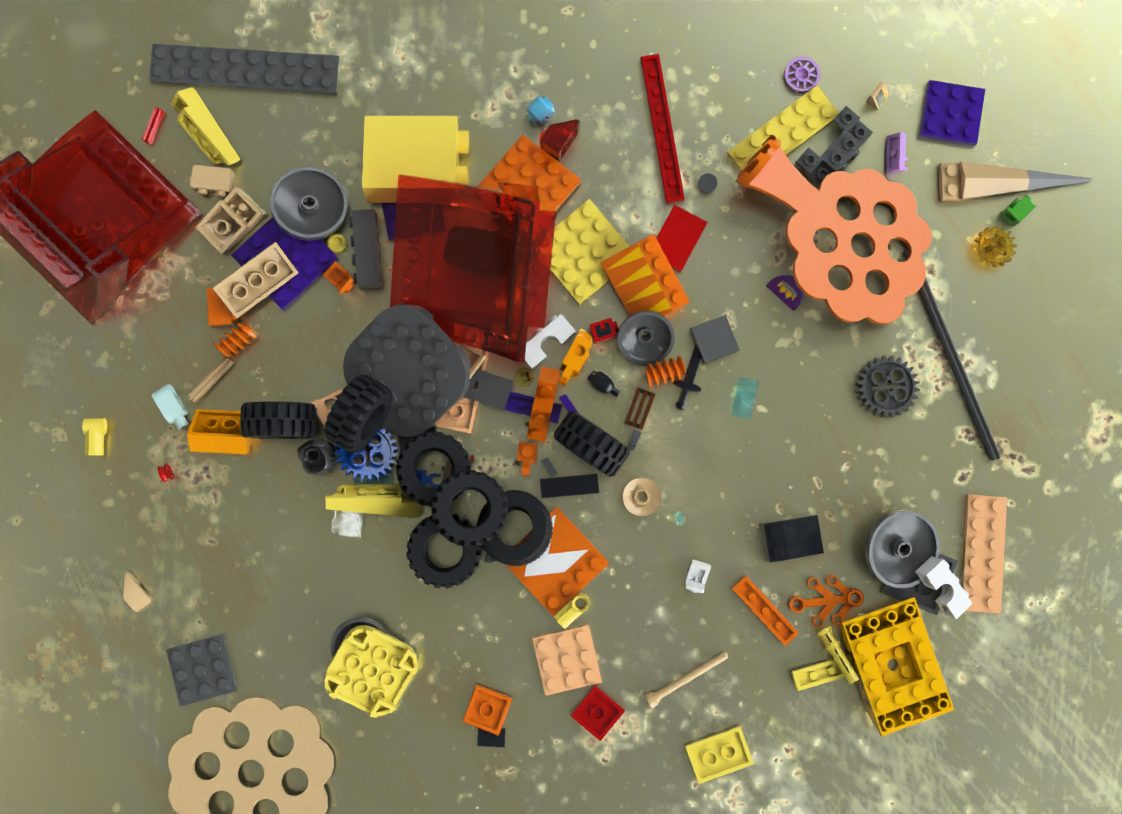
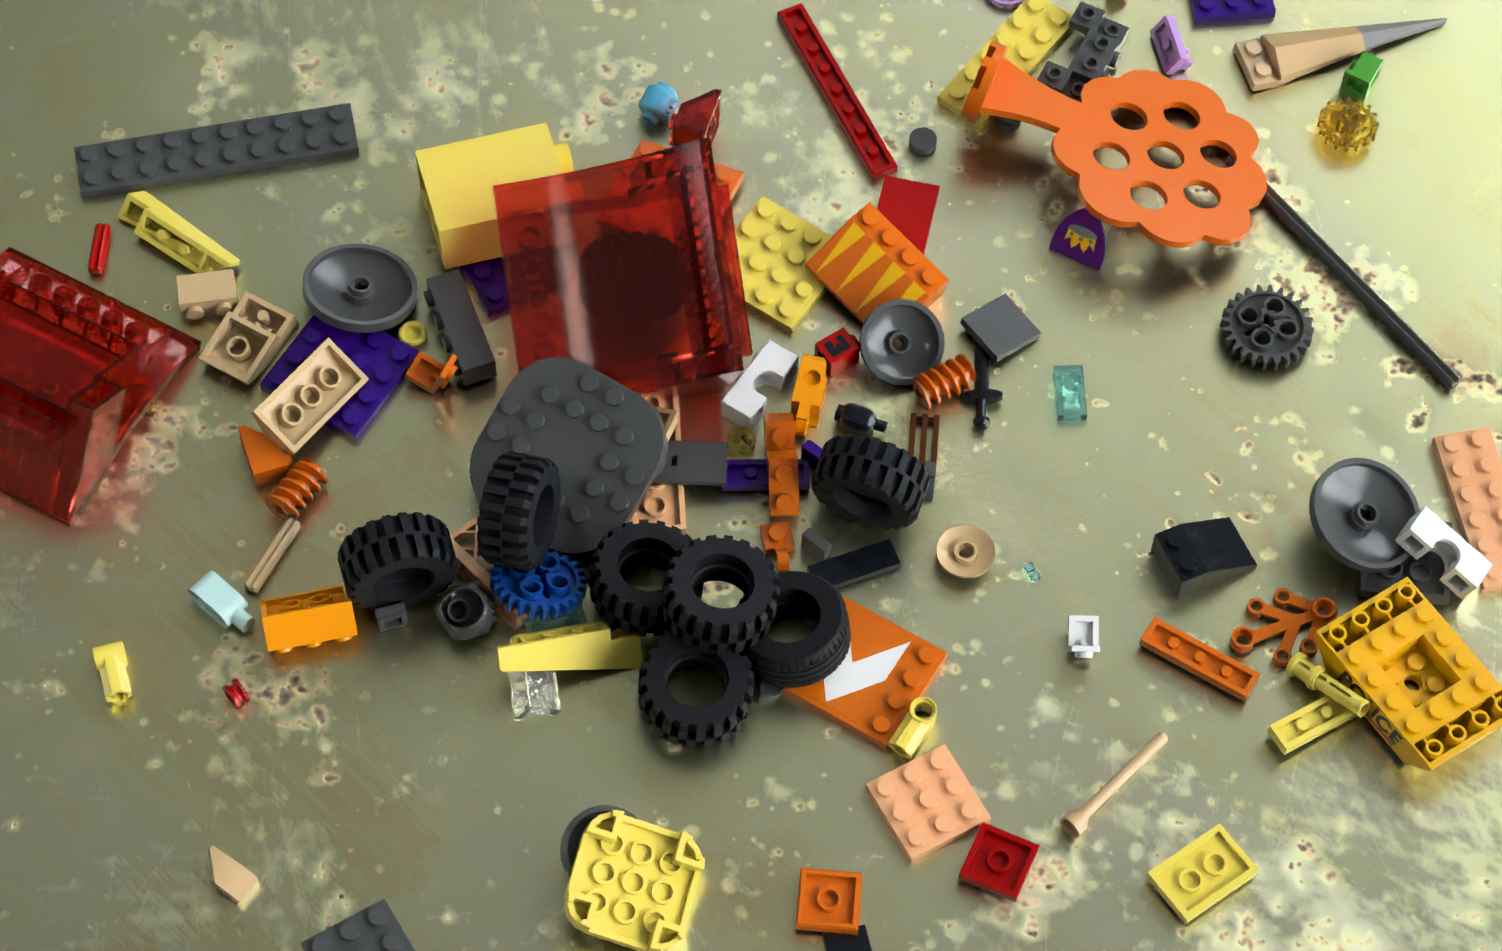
camera: 20 degrees left, 25 degrees down
none -> dark grey tile [375,602,408,632]

